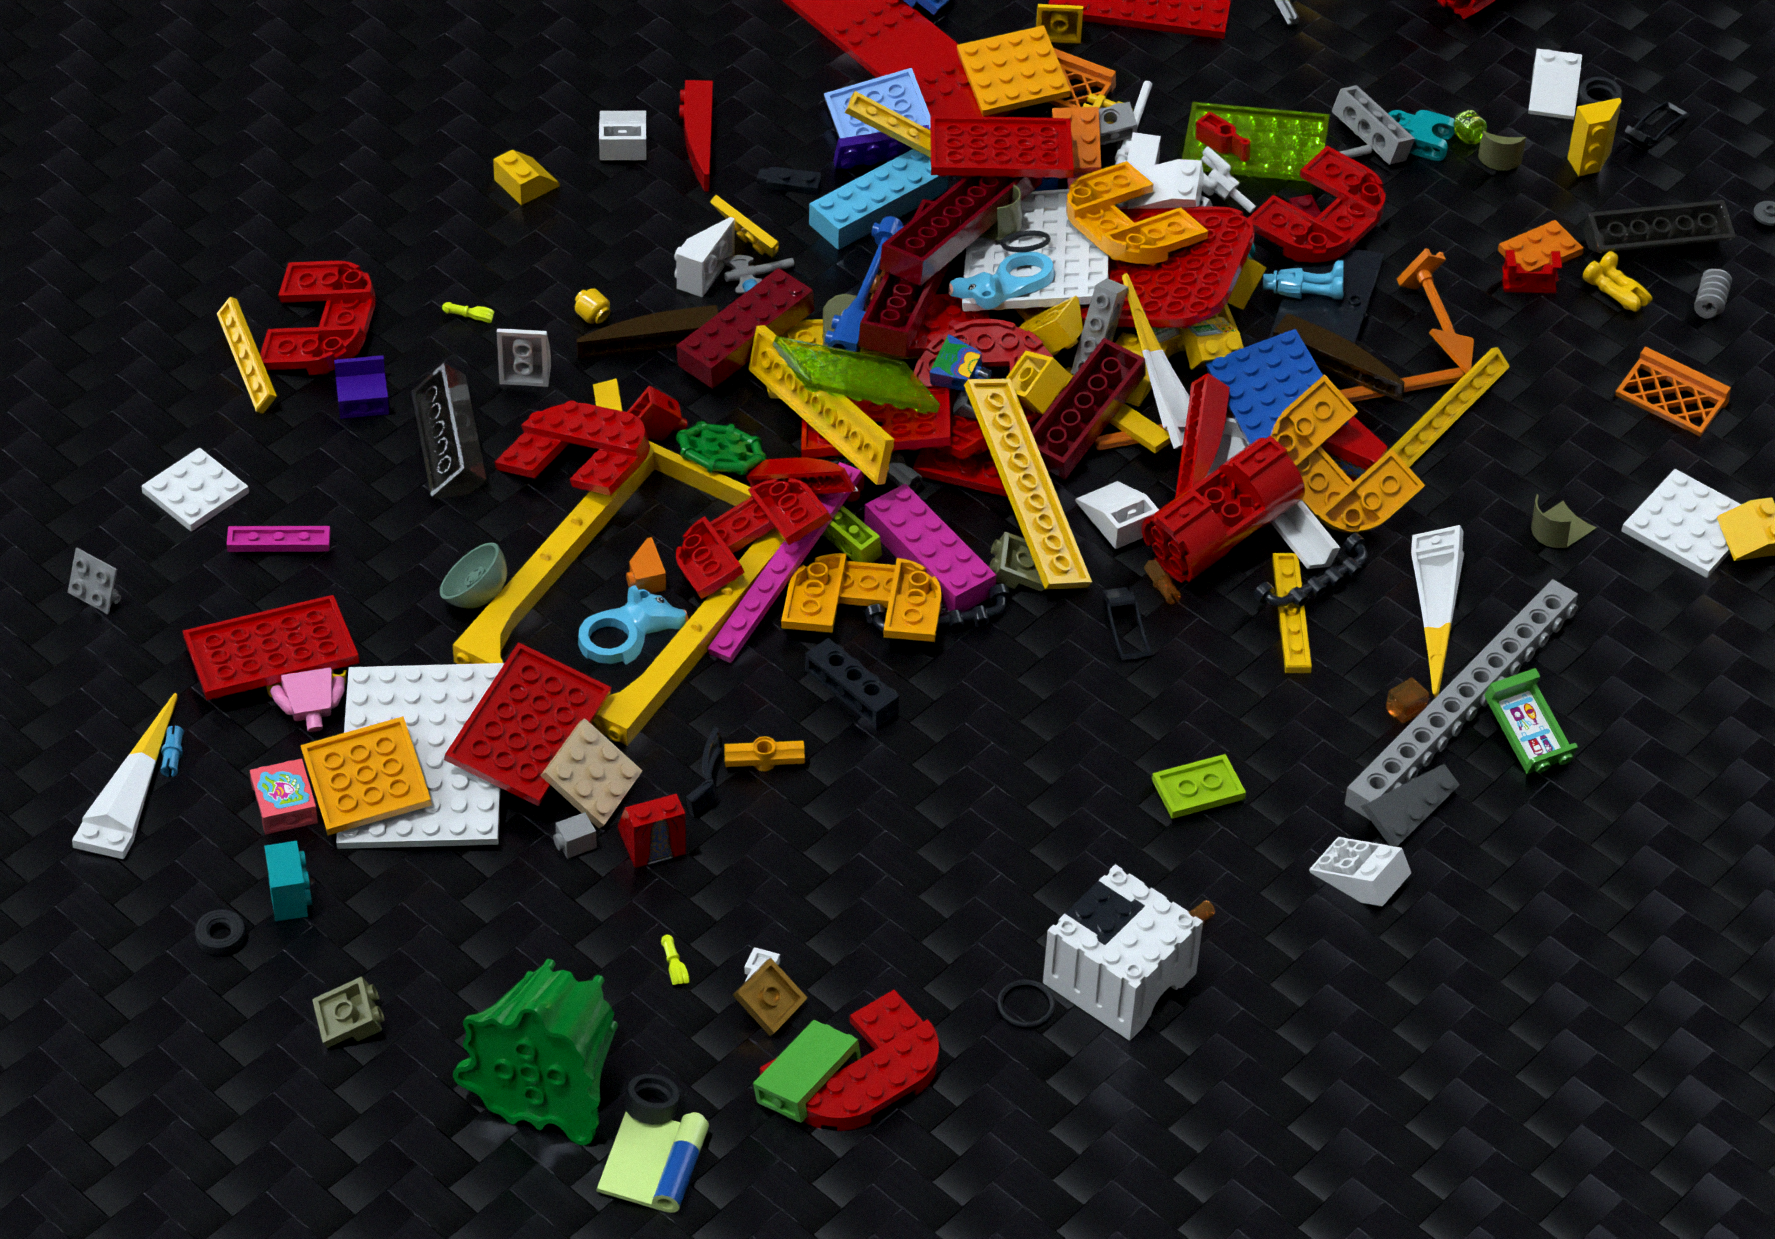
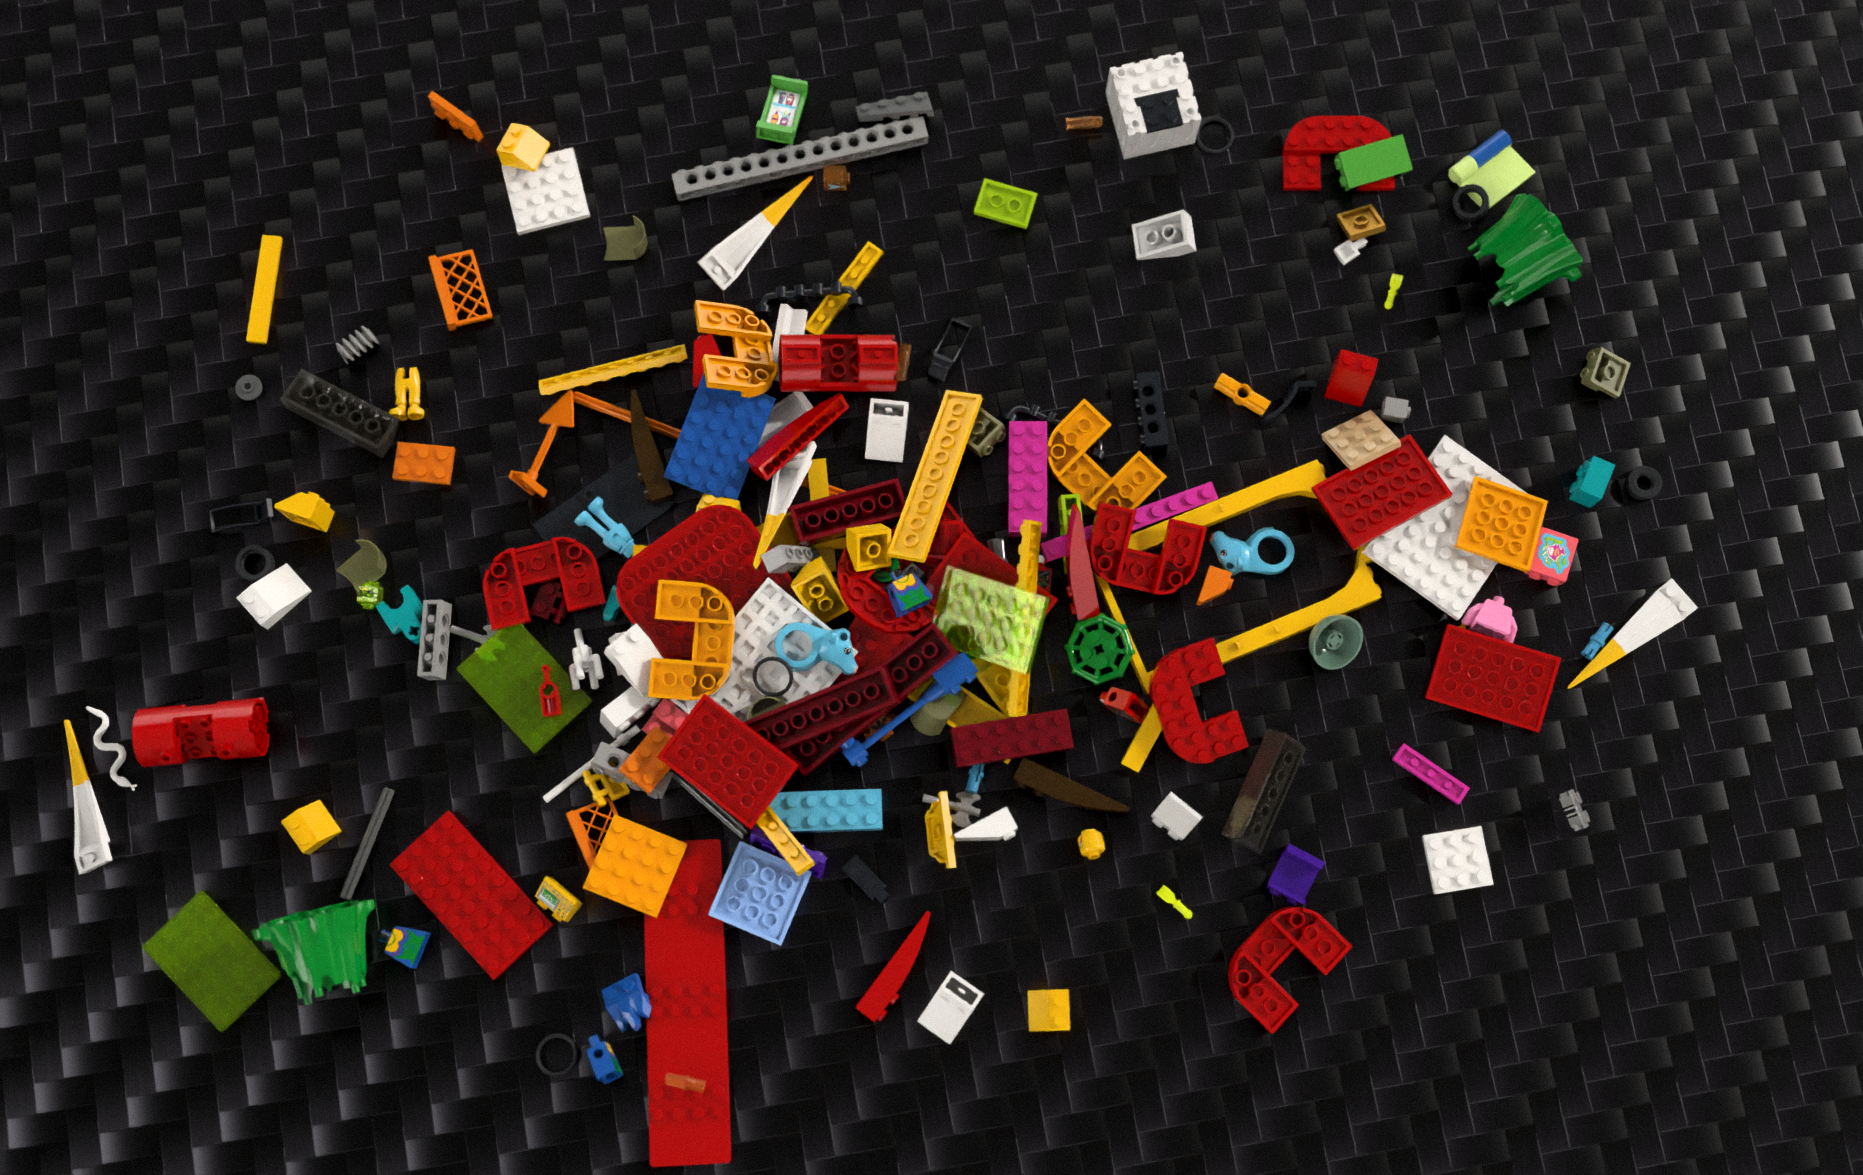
camera: 140 degrees left, 30 degrees up
yellow tile [217,297,277,413] -> none
white slope [1309,837,1411,906] -> none
red piece [1502,250,1562,293] -> none
none -> white slope [1132,209,1196,260]

